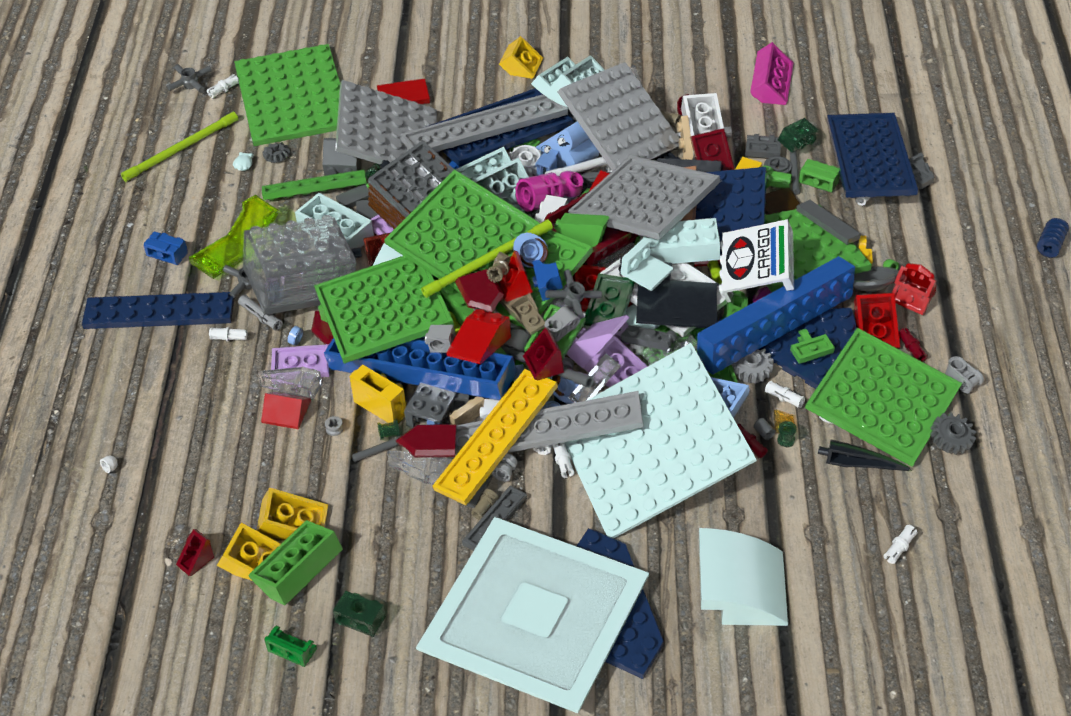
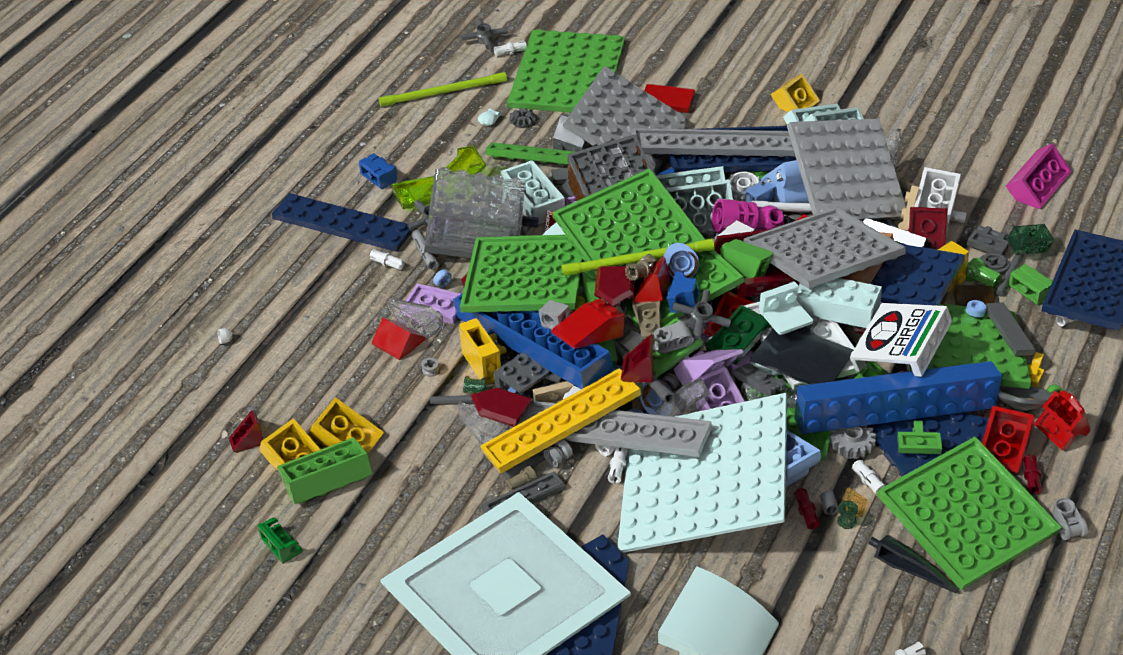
camera: 25 degrees right, 5 degrees down
clear green brick [333,591,386,637] -> none
dark grey gear [930,412,976,455] -> none
none -> light blue tile [966,300,987,317]

